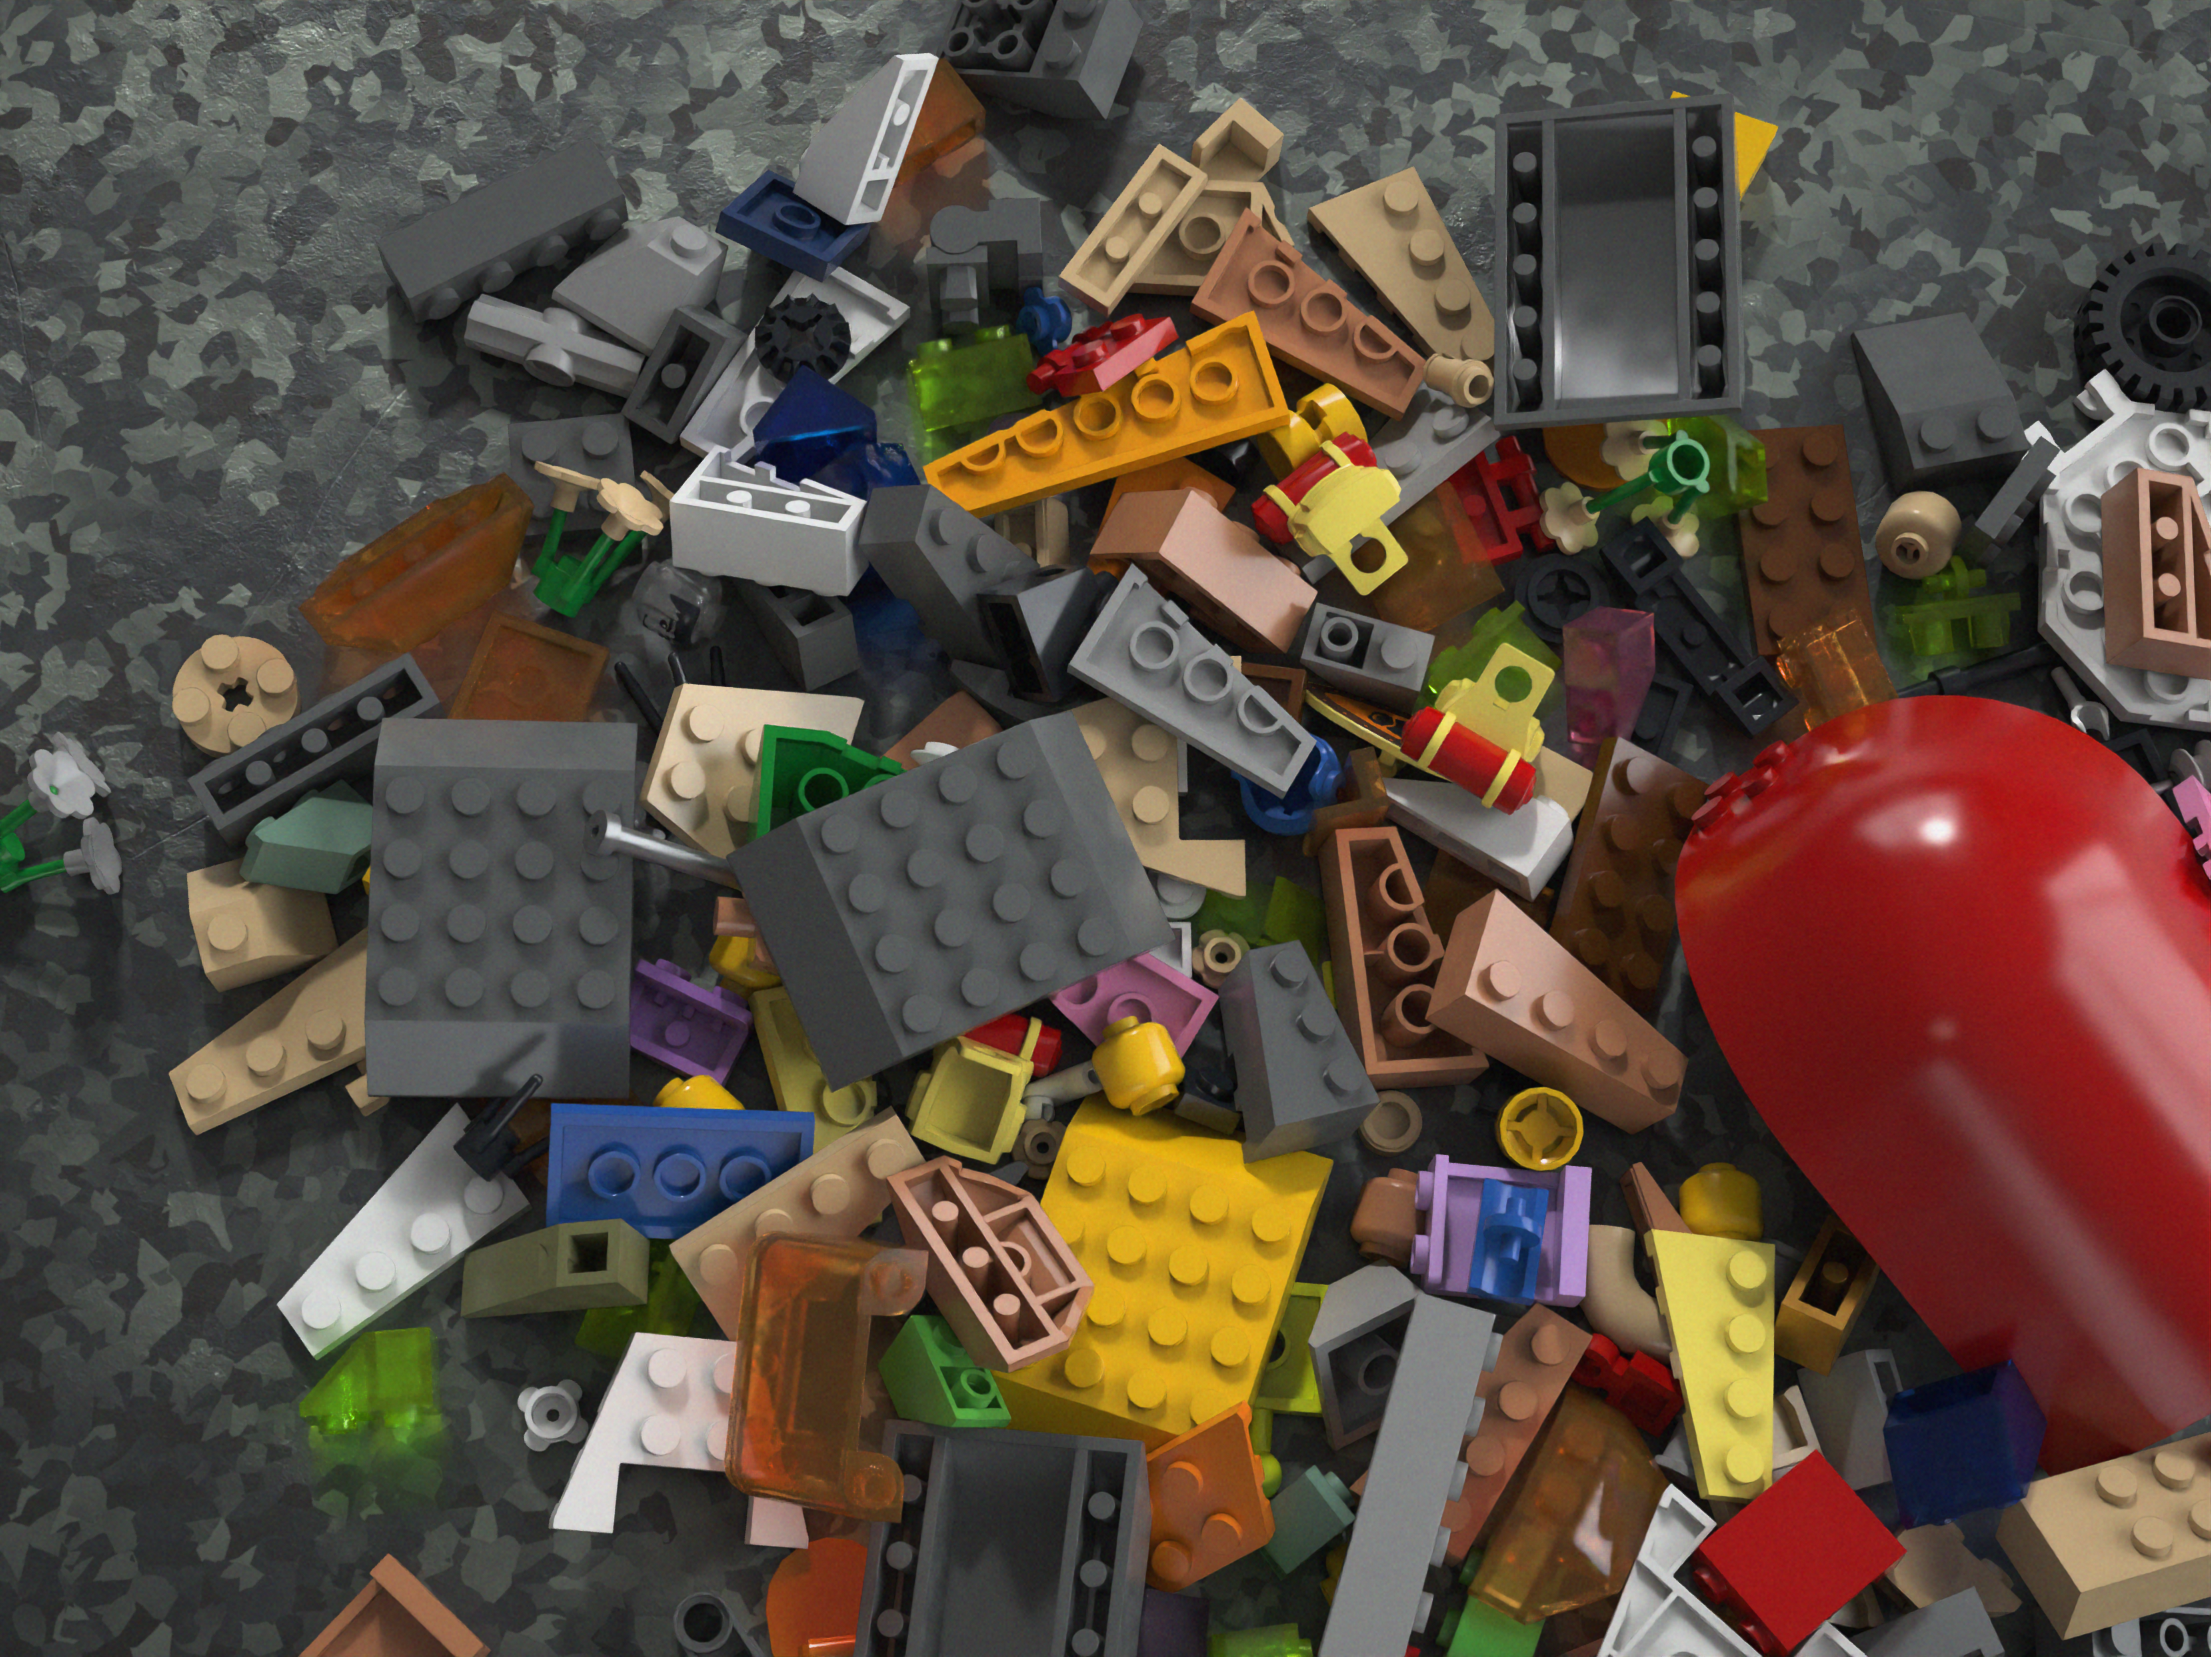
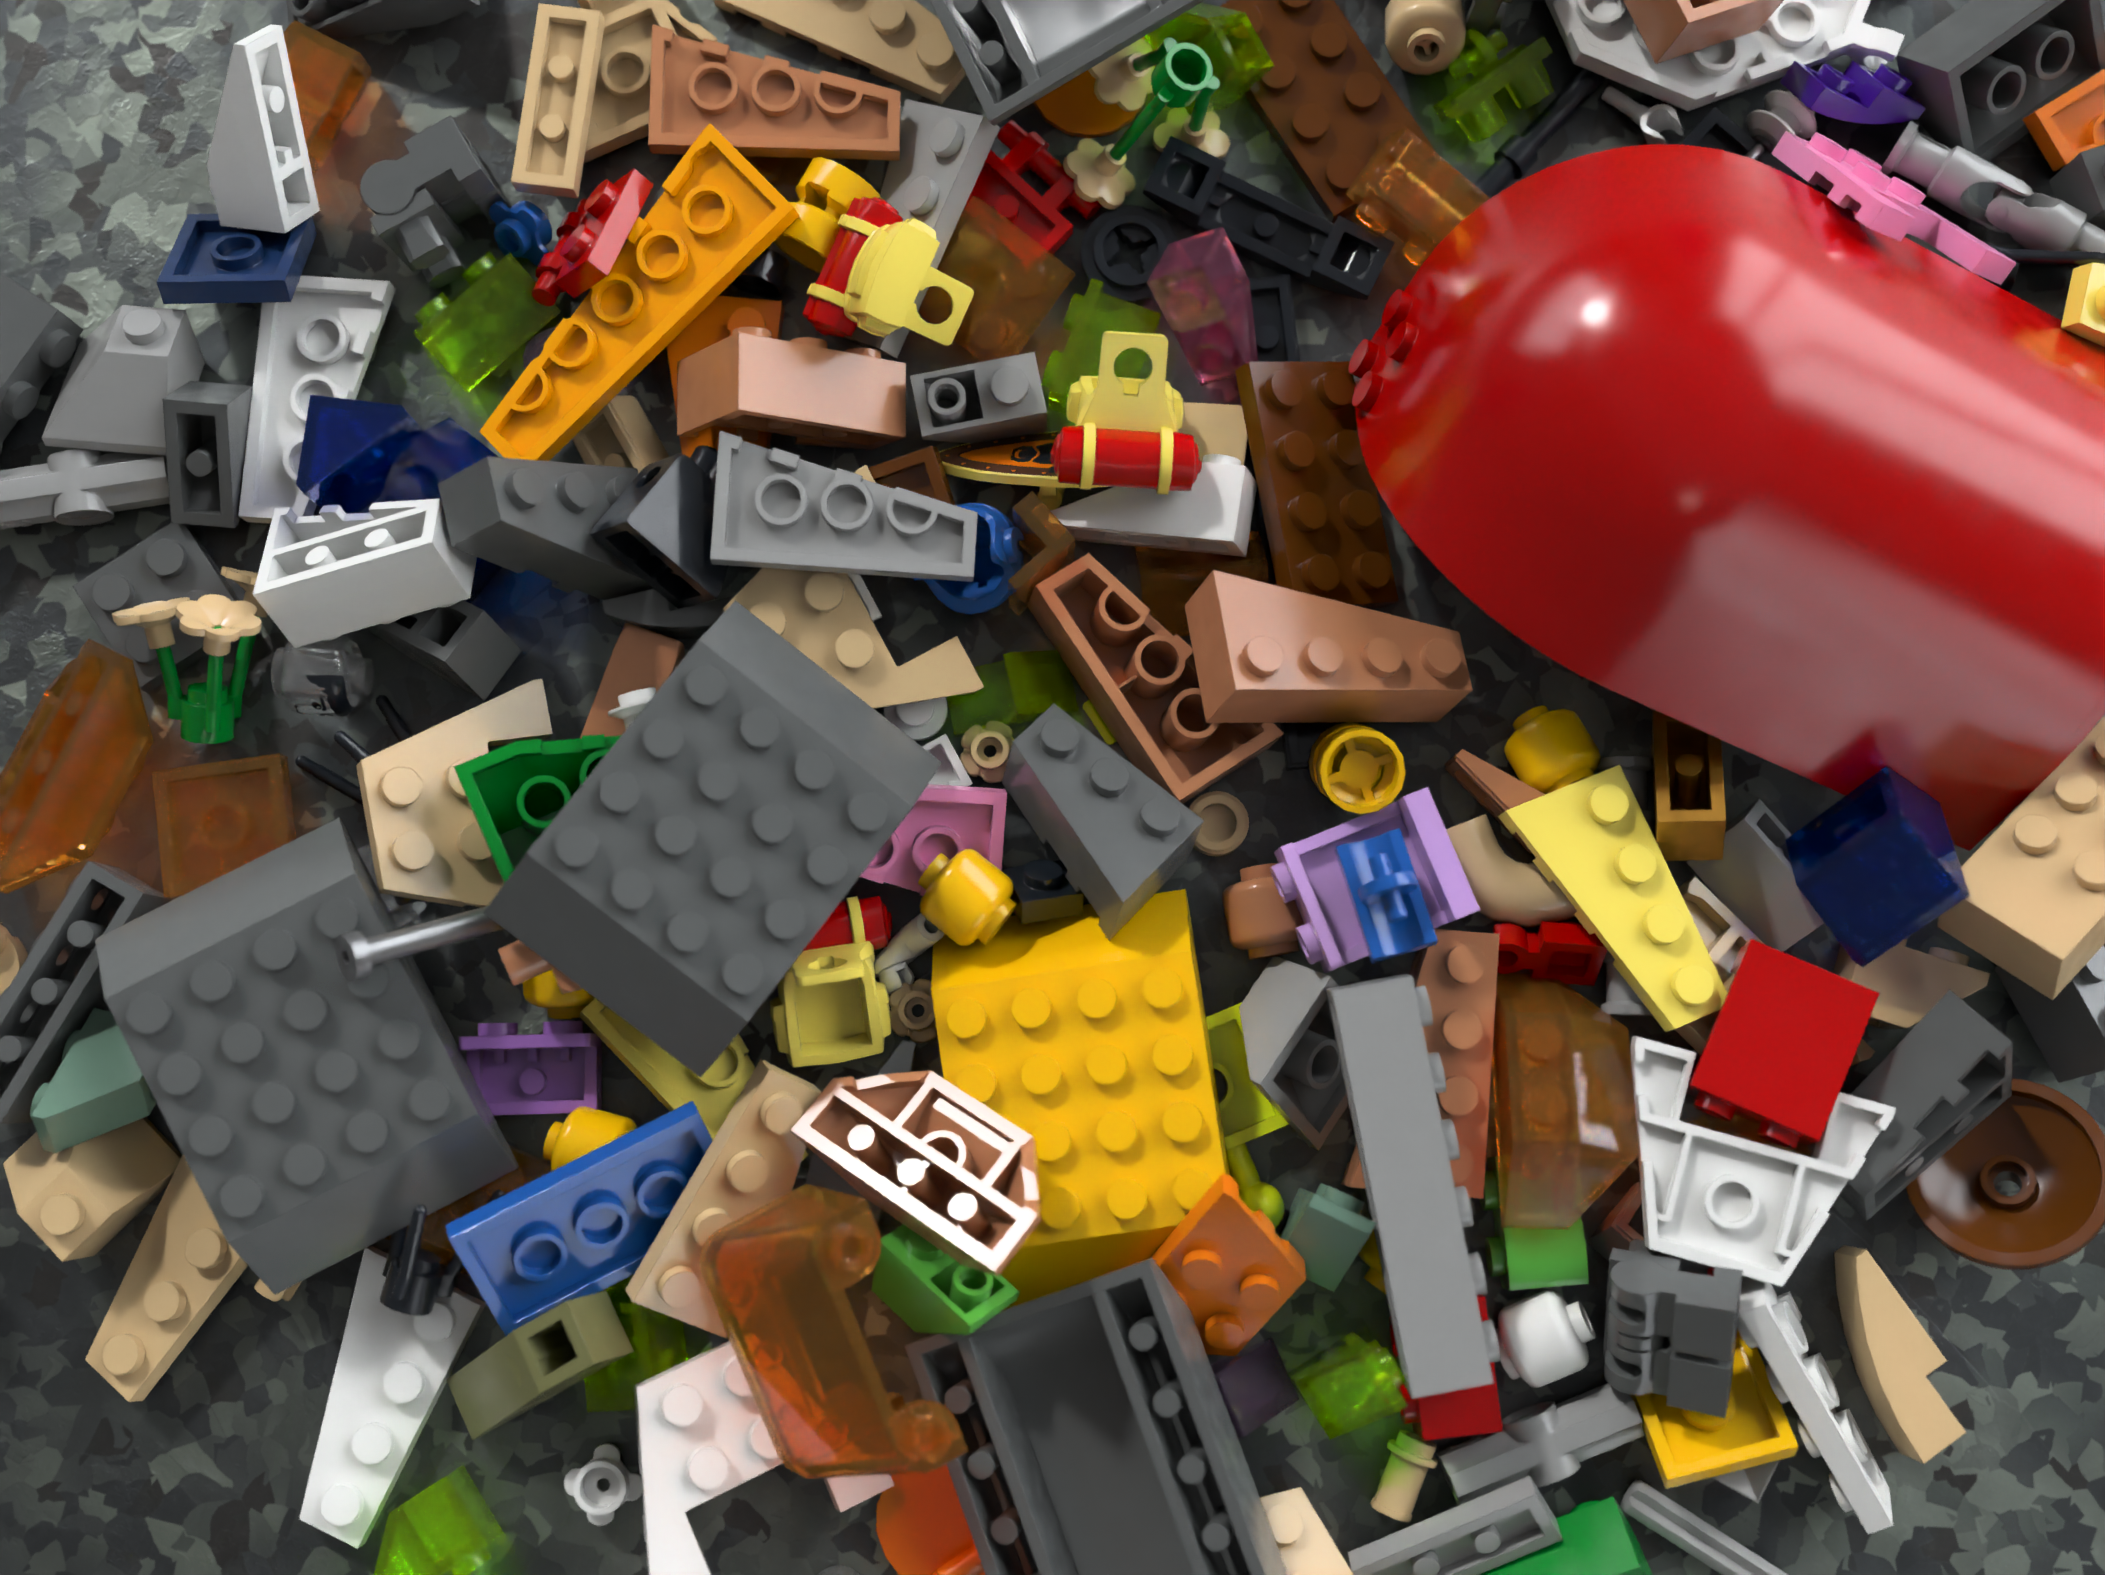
camera: 20 degrees left, 10 degrees up
black gear [755,293,851,386] -> none
tan pin [1423,352,1494,408] -> none

